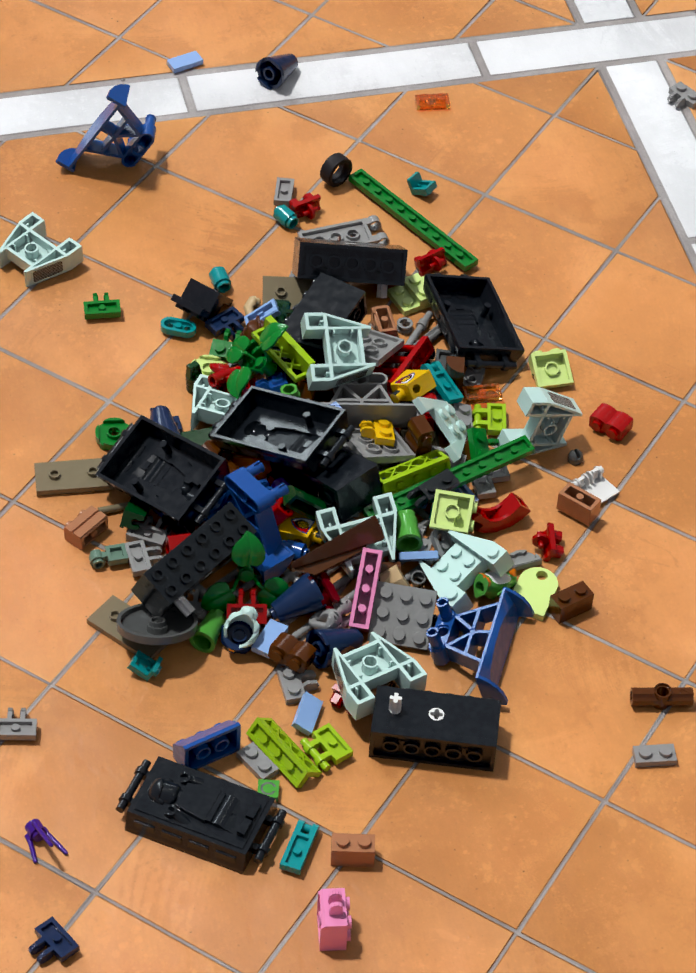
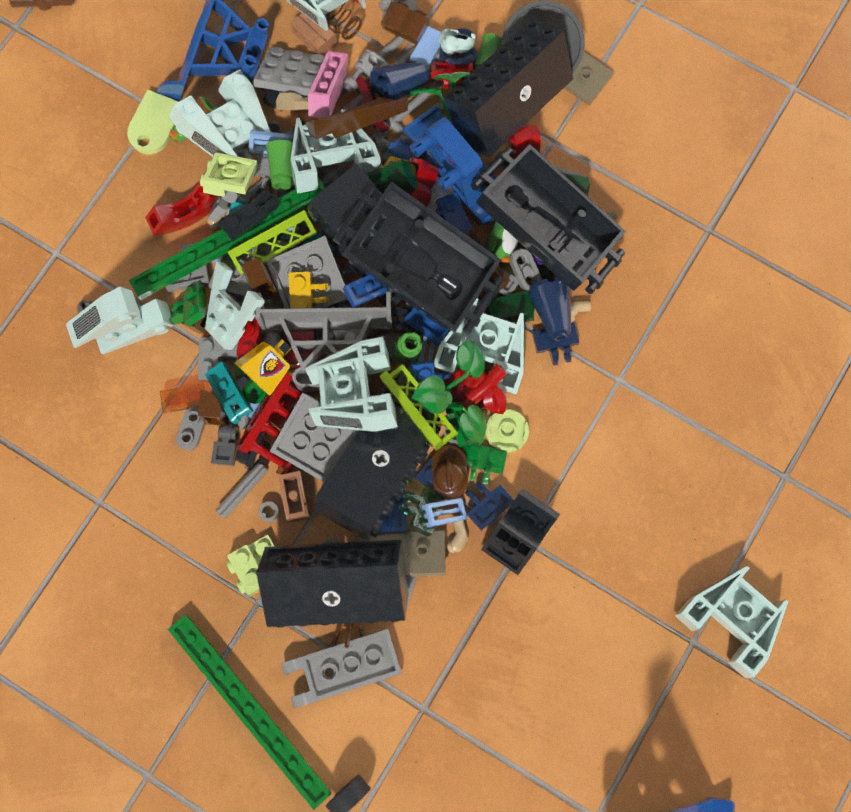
camera: 175 degrees left, 30 degrees up
dark tan plate [34,458,114,496] -> none
nougat brick [64,505,108,550] -> none
green hinge [83,292,121,320] -> none
sand green plate [89,543,128,569] -> none
green plate [95,418,130,450] -> none
light grey hinge [124,540,163,577] -> none
teal plate [160,317,196,338] -> none
dark green hinge [185,361,202,394] -> none
teal brick [209,266,231,293] -> none
teal brick [273,204,299,229] -> none
light grey plate [274,177,294,207] -> none
red hips [289,192,321,219] -> none
dark blue cone [306,628,364,669] -> none
light grey bar [387,311,433,377] -> none
teal bracket [407,172,437,196] -> none
red hips [414,247,447,276] -> none
black piece [423,273,525,371] -> none
lime plate [472,403,506,435] -> none
light grey plate [506,550,542,573] -> none
yellowish green plate [528,348,574,389] -> none
red hips [532,522,564,562] -> none
reddish brown brick [548,581,594,624] -> none
nougat brick [556,482,602,526] -> none
white hinge [571,466,620,504] -> none
red brick [589,403,633,441] -> none

